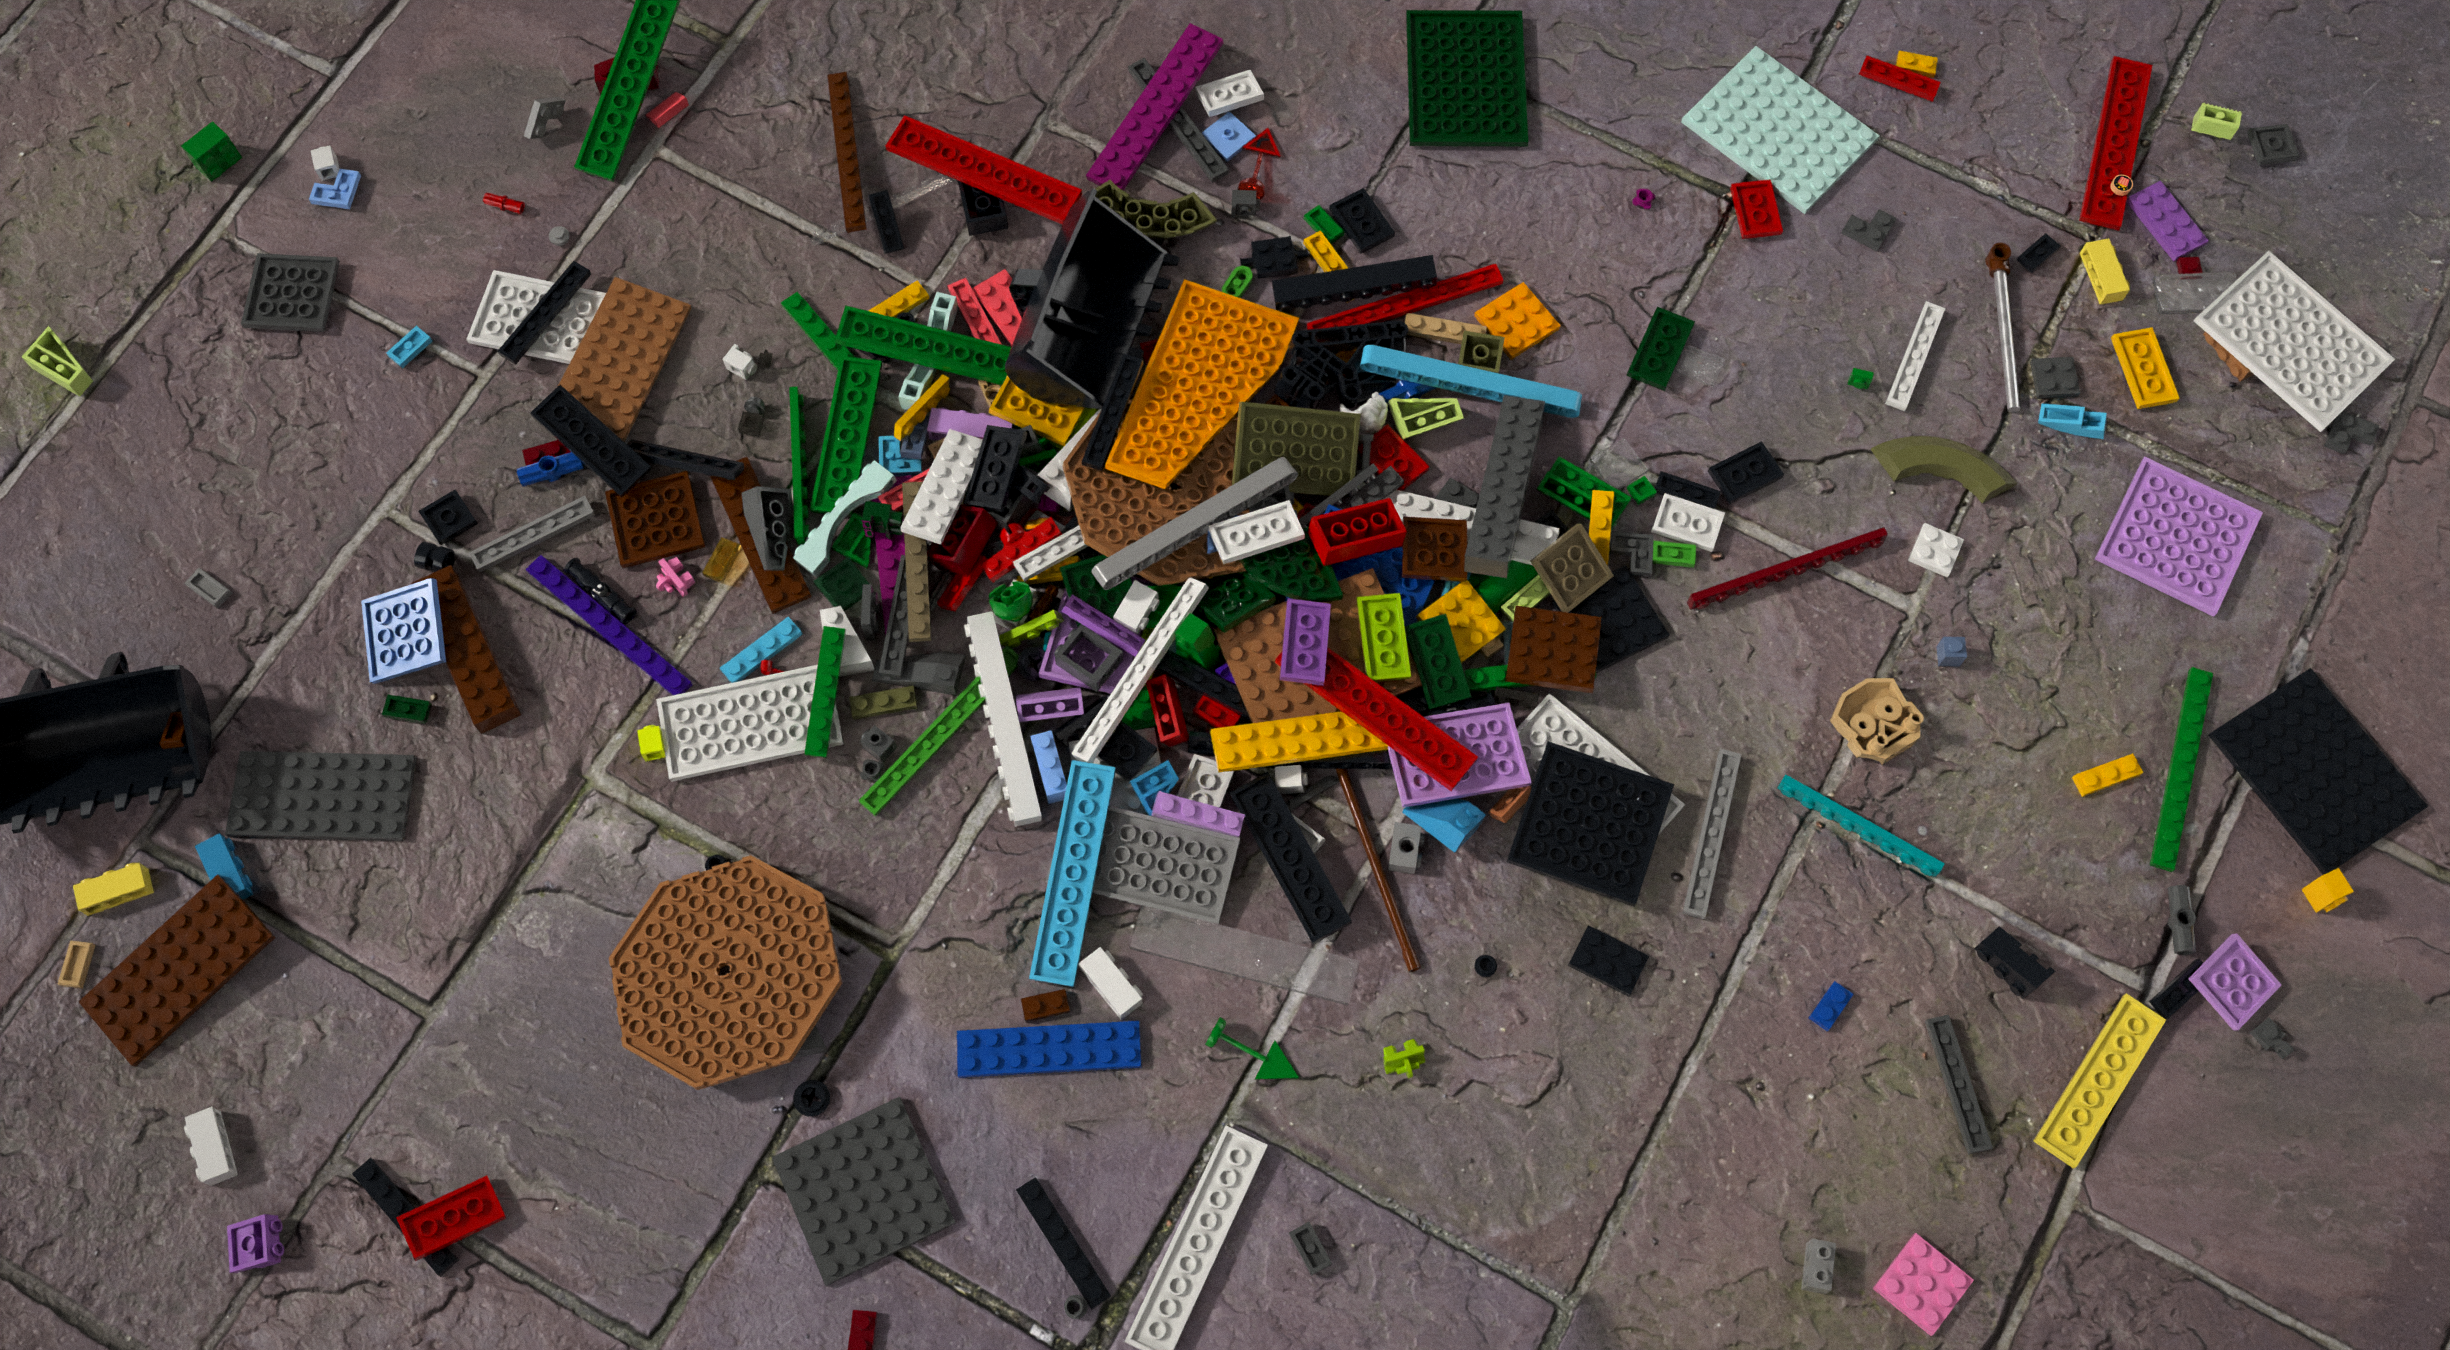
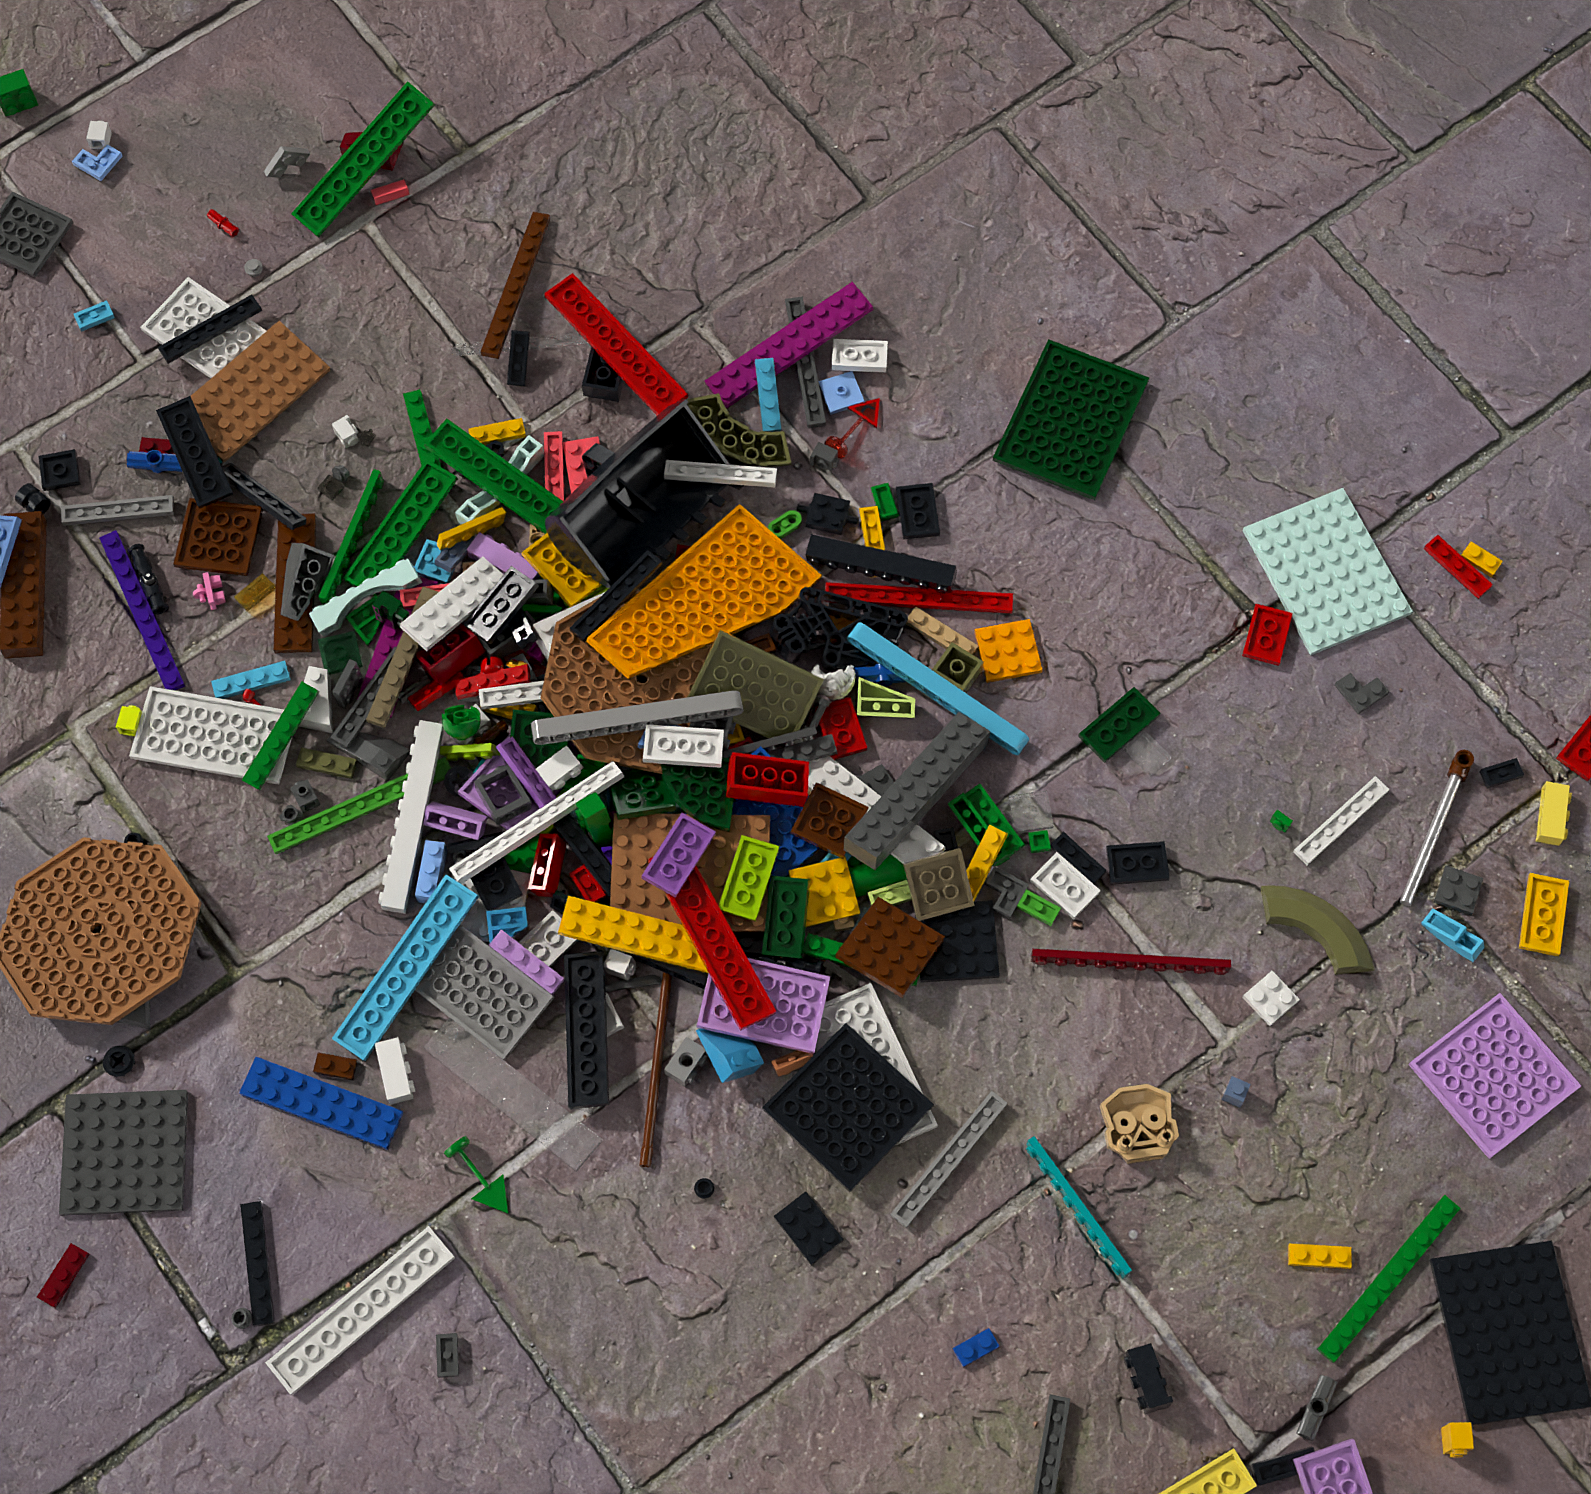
camera: 25 degrees right, 0 degrees up
lime hips [1383,1039,1425,1078] -> none
magenta plate [1632,188,1655,210] -> none
none -> white plate [664,460,777,488]
none -> medium azure plate [755,358,781,432]

